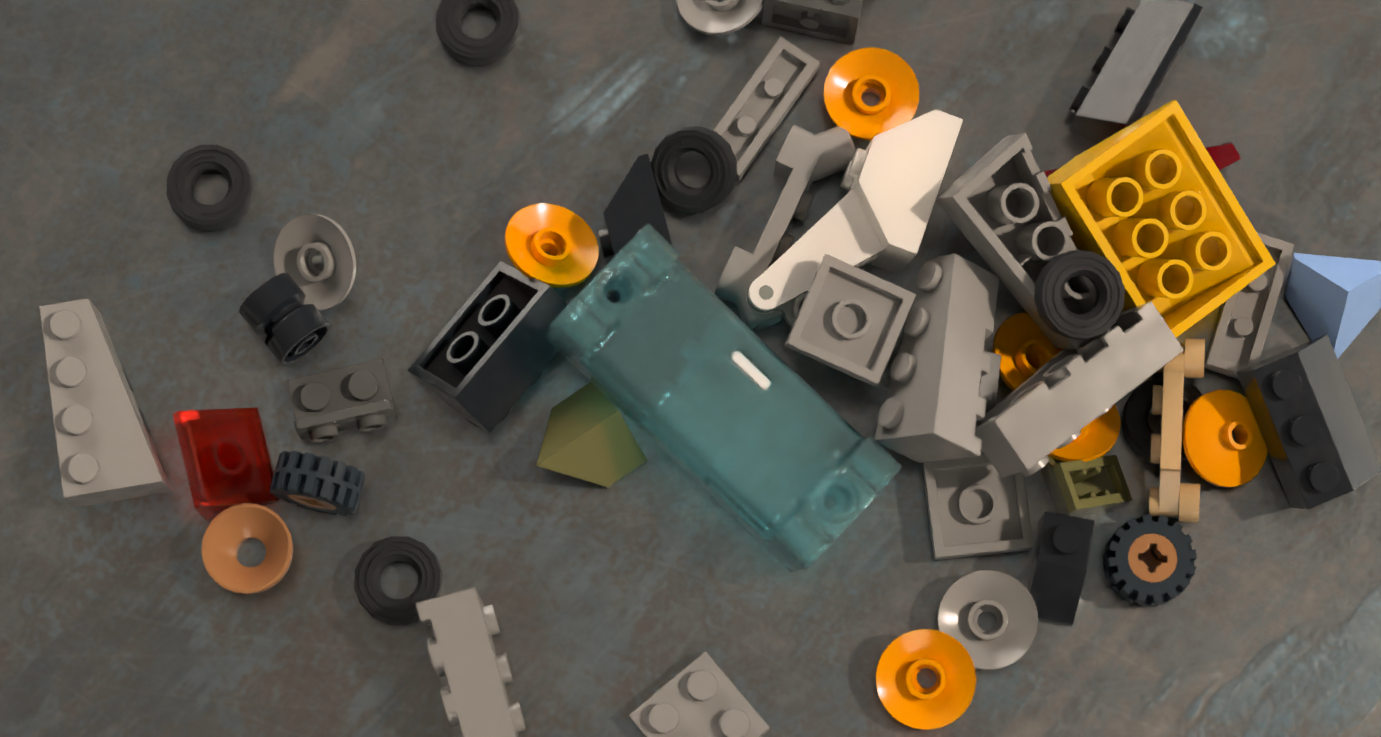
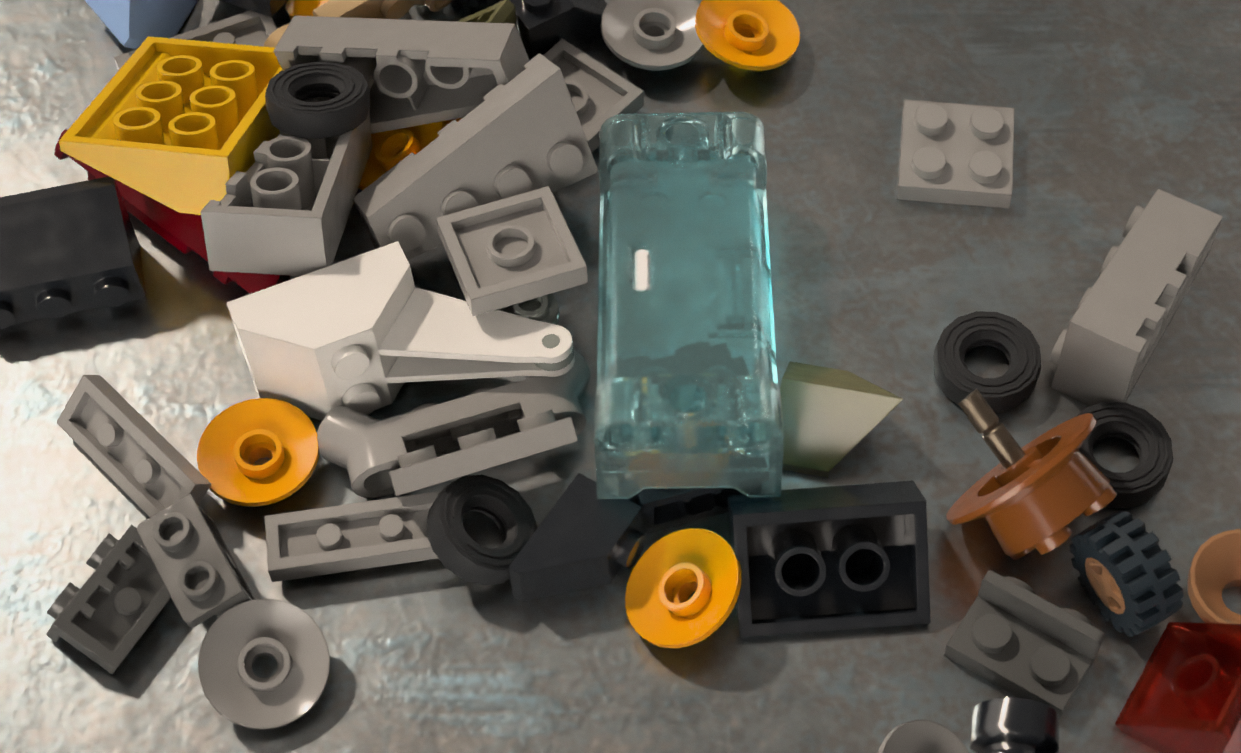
camera: 130 degrees left, 20 degrees down
none -> light grey plate [56,375,211,517]
none -> light grey plate [389,410,578,496]
none -> black tyre [933,311,1041,413]
none -> dark orange piece [946,389,1117,560]

